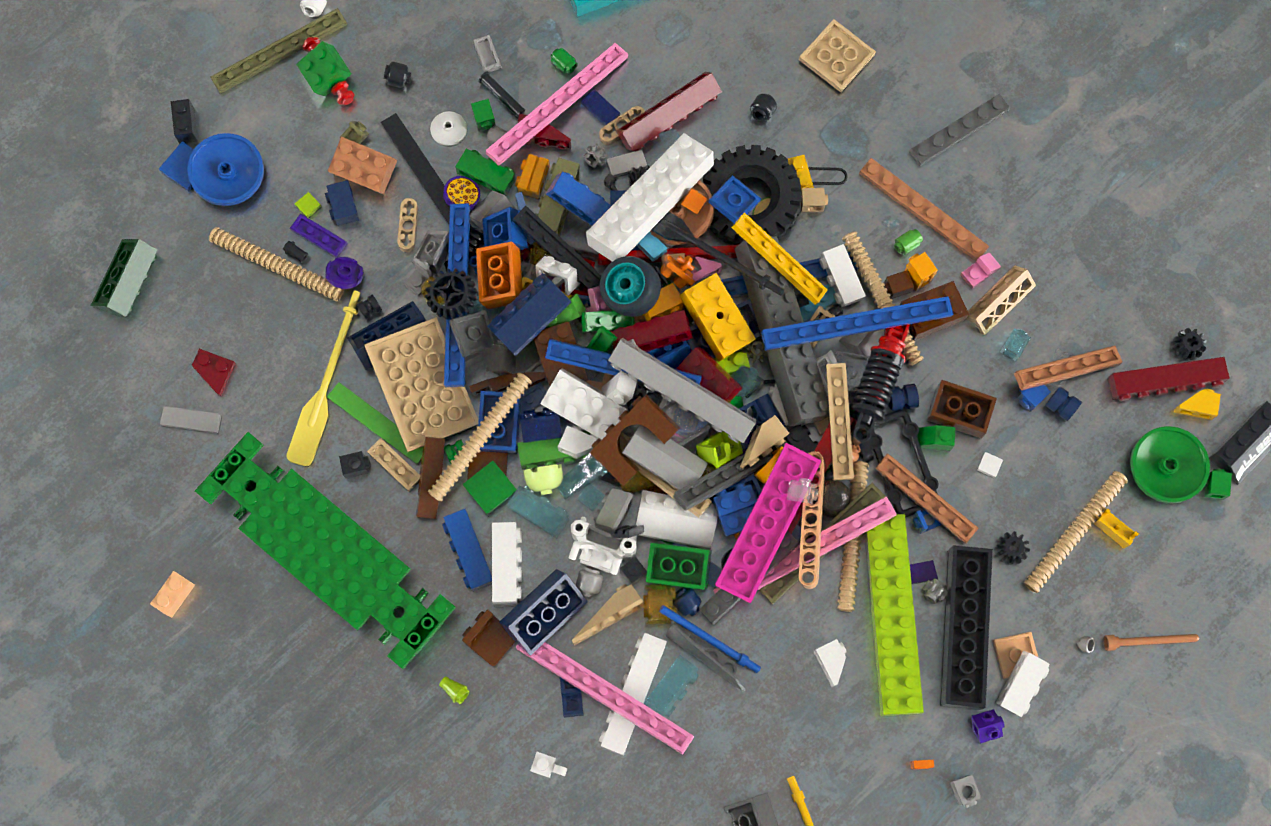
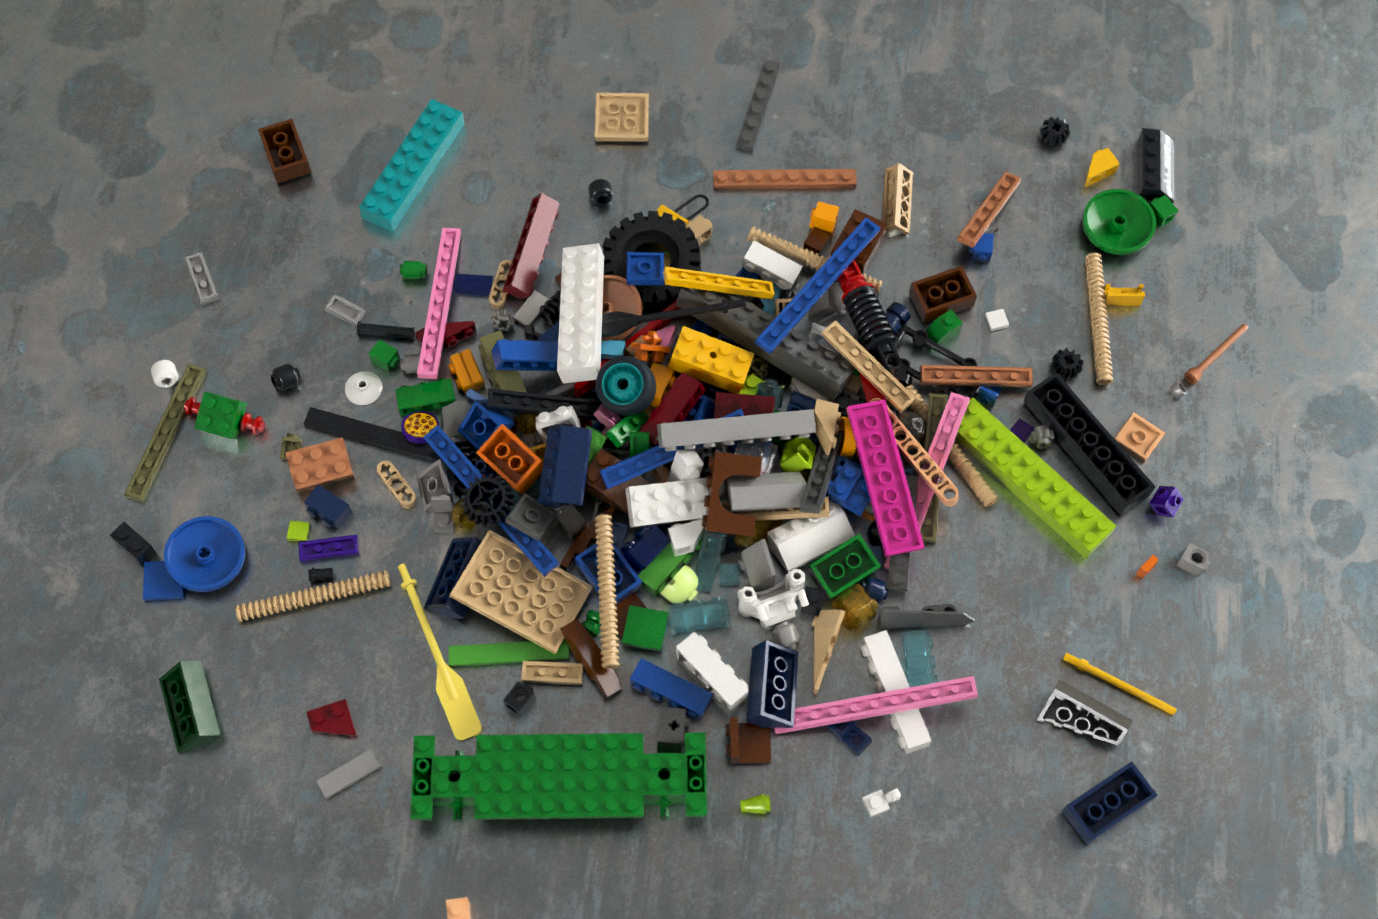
camera: 40 degrees left, 10 degrees down
dark purple tile [325,257,363,289] -> none
black wheel [356,294,382,320] -> none
black tile [611,525,644,538] -> none
blue bar [659,605,761,673] -> none
orange tile [681,188,707,214] -> none
clear brick [786,478,818,504] -> none
white slope [814,639,847,687] -> none
bright green brick [894,229,923,255] -> none
bright pink slope [960,253,1001,289] -> none
white brick [996,650,1050,717] -> none
clear light blue brick [1000,328,1031,361] -> none
dark blue wheel [1045,386,1082,421] -> none
dark red brick [1108,357,1230,401] -> none
none -> dark grey brick [657,707,689,753]

